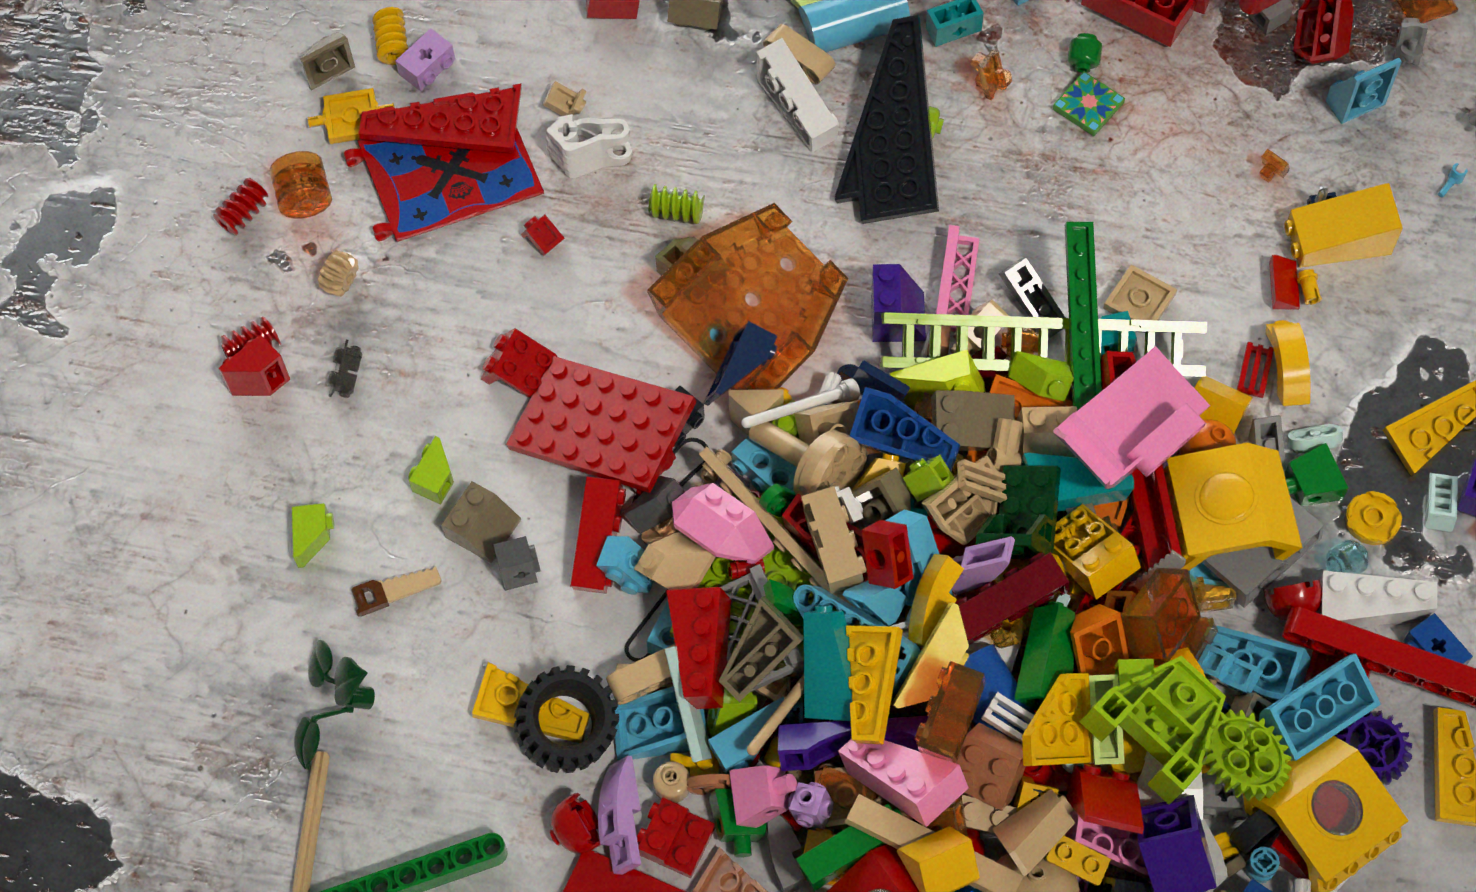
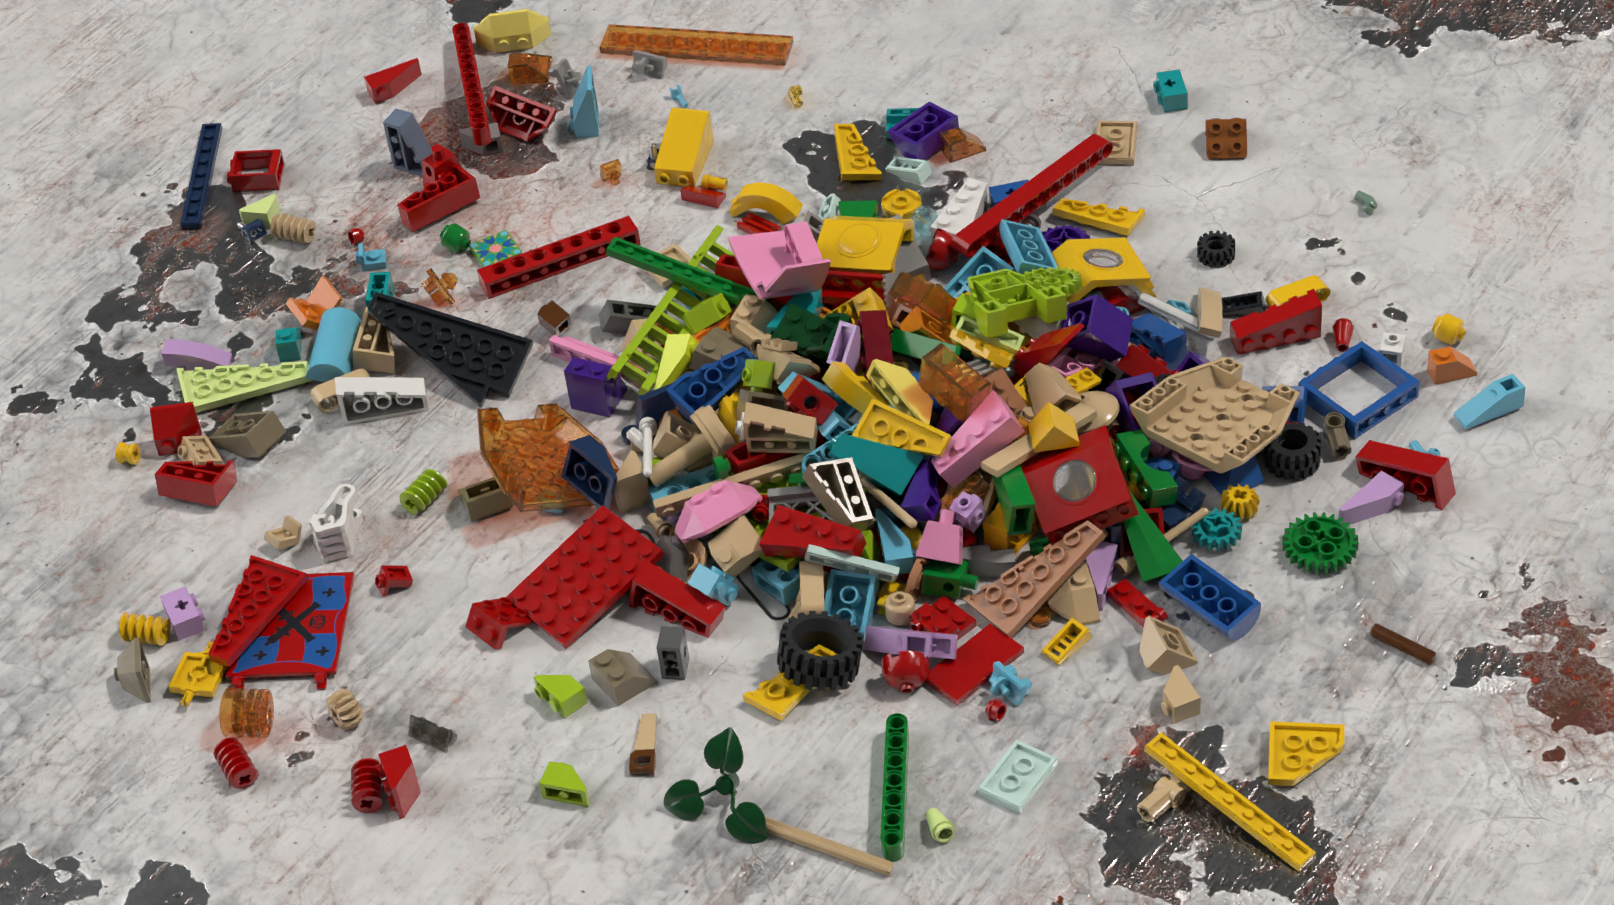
camera: 65 degrees left, 20 degrees down
none -> tan wedge [352,307,395,374]
none -> red brick [477,216,641,299]
none -> reddish brown brick [537,300,572,337]
none -> flat silver plate [1021,214,1041,229]

